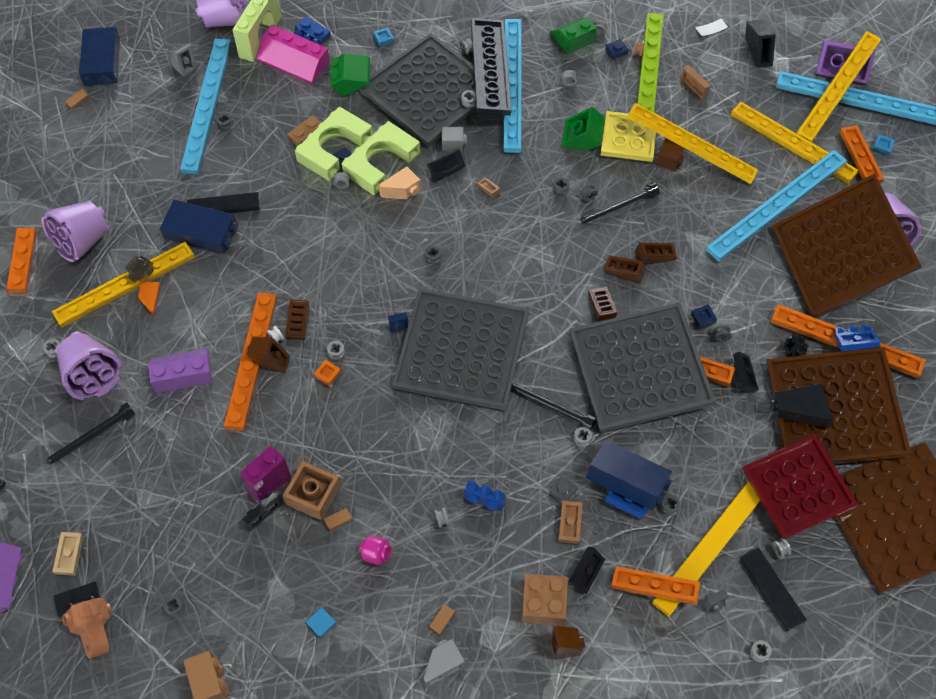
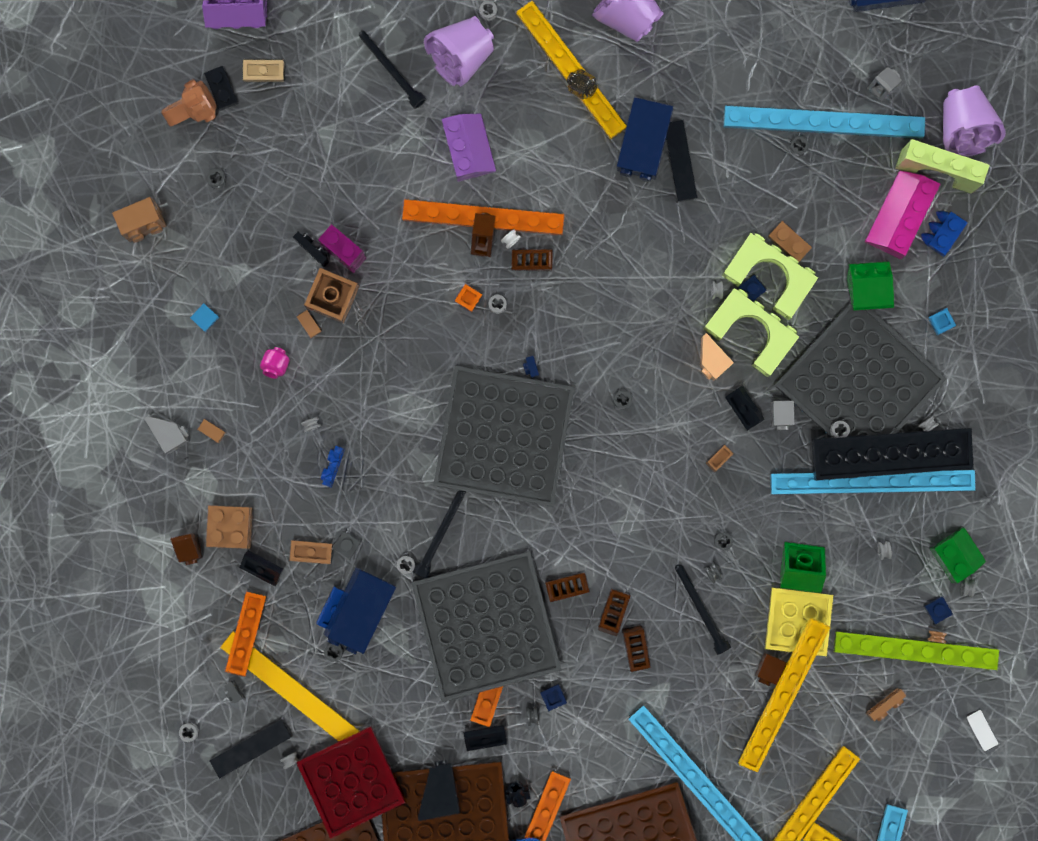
camera: 85 degrees right, 25 degrees up
orange tile [138,281,161,315] -> none
black slope [745,19,776,67] -> none

